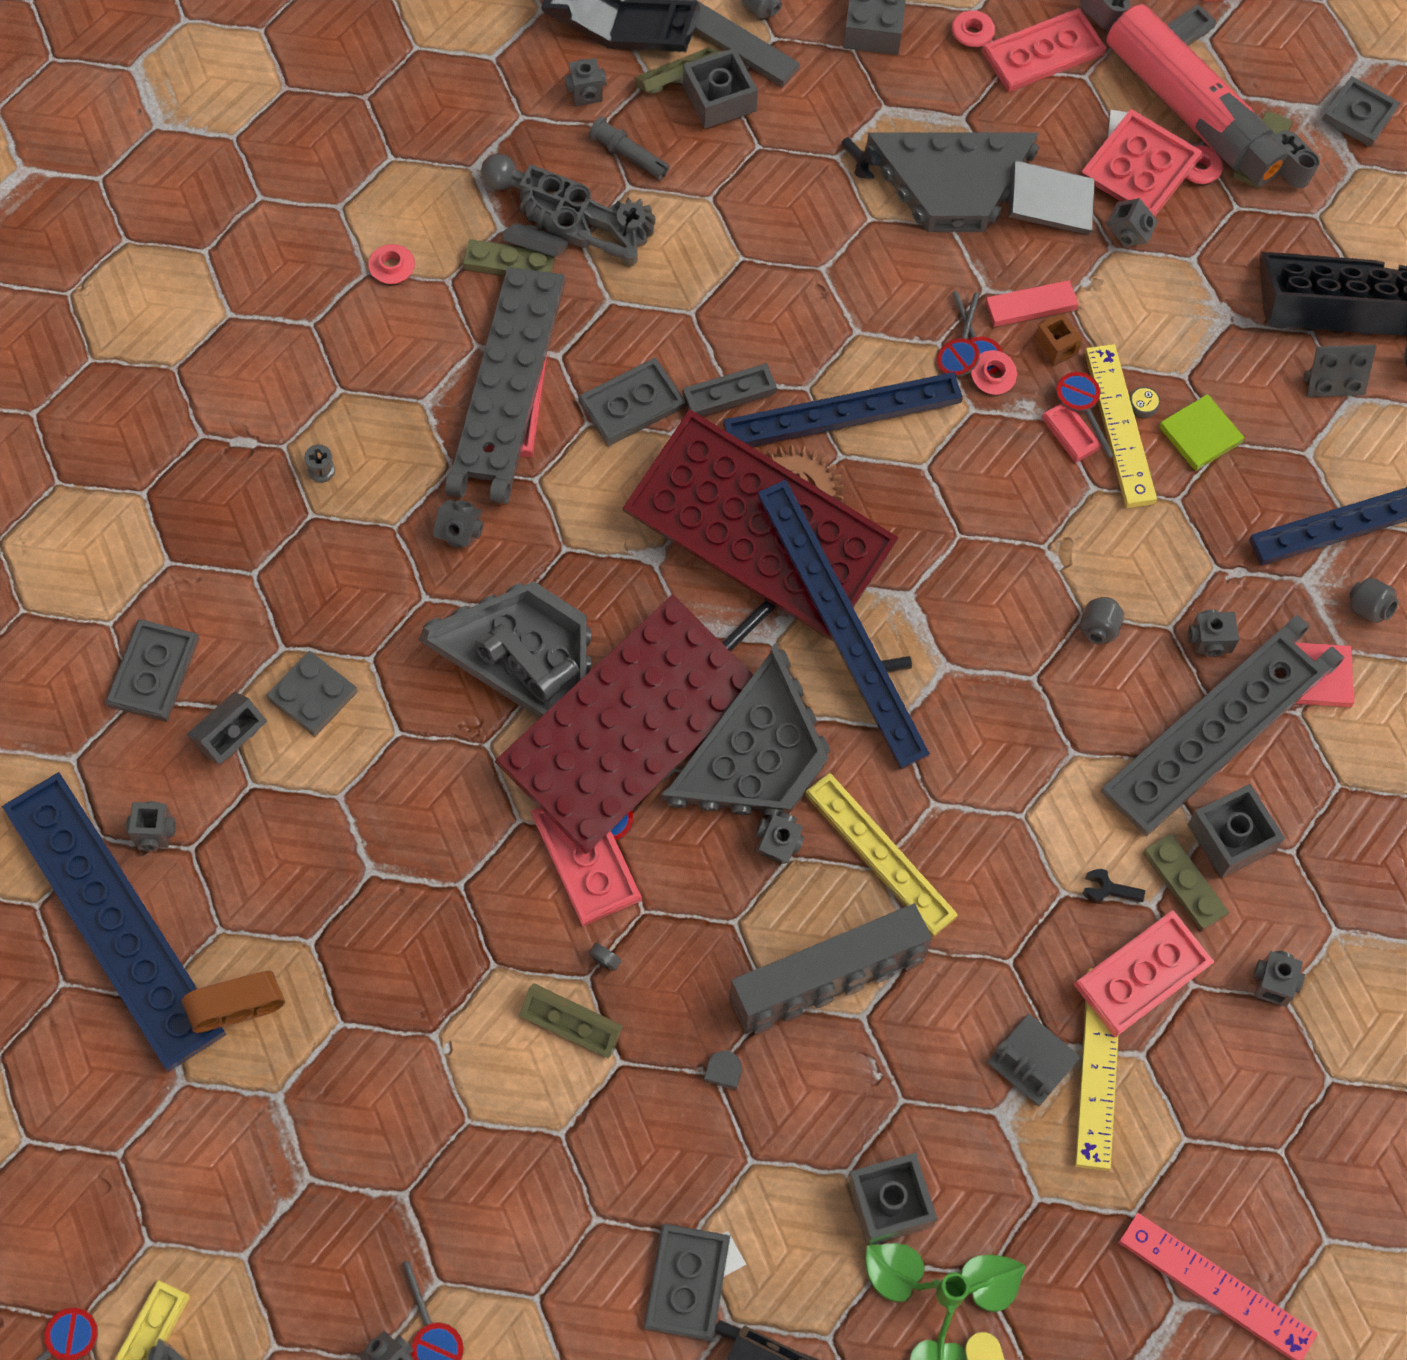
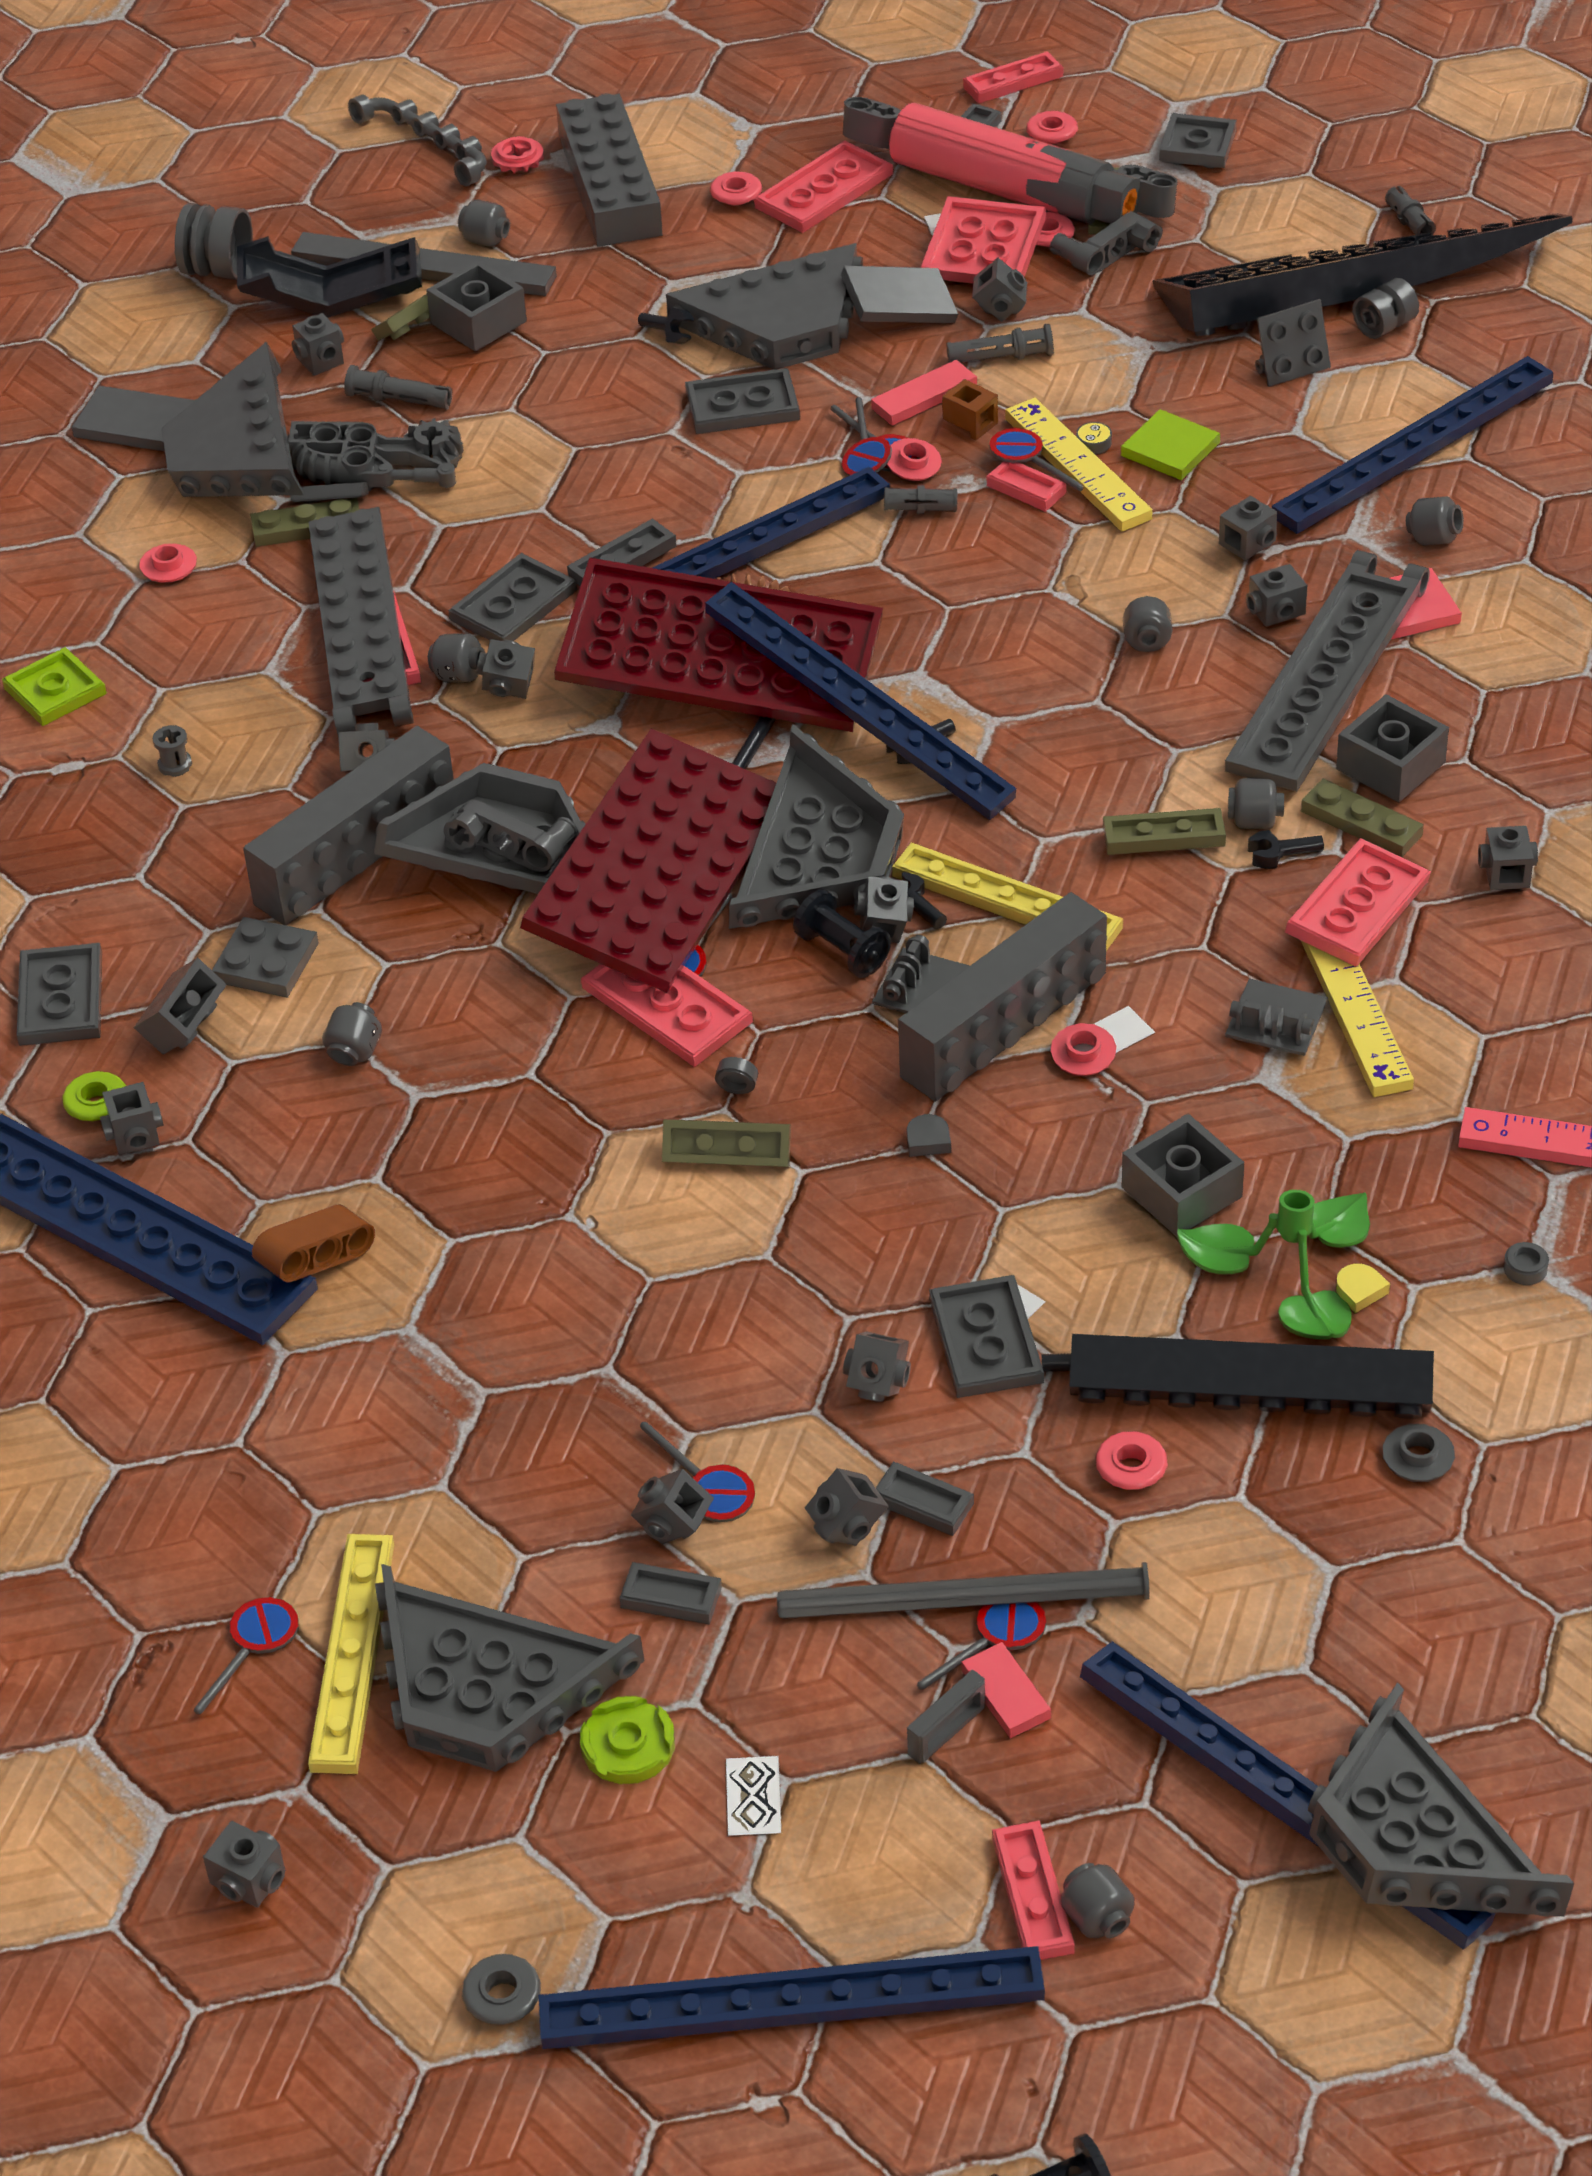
camera: 15 degrees left, 20 degrees down
none -> lime tile [2,647,107,726]
none -> lime piece [62,1071,126,1121]
none -> dark grey tile [72,386,195,451]
none -> dark grey piece [162,341,304,497]
none -> dark grey brick [243,726,454,926]
none -> dark grey head [322,1002,382,1066]
none -> dark grey head [427,634,485,683]
none -> dark grey brick [476,639,535,699]
none -> dark grey tile [685,368,800,434]
none -> black hose [793,890,891,978]
none -> dark grey brick [843,1331,911,1402]
none -> dark grey hinge [872,935,970,1013]
none -> dark grey pin [884,485,957,514]
none -> black bar [902,872,947,929]
none -> dark grey pin [946,324,1054,363]
none -> coral piece [1026,111,1078,144]
none -> dark grey beam [1050,212,1163,275]
none -> coral piece [1050,1023,1117,1077]
none -> white sticker [1074,1006,1155,1053]
none -> olive plate [1103,808,1226,855]
none -> dark grey brick [1219,496,1277,561]
none -> dark grey head [1228,778,1284,829]

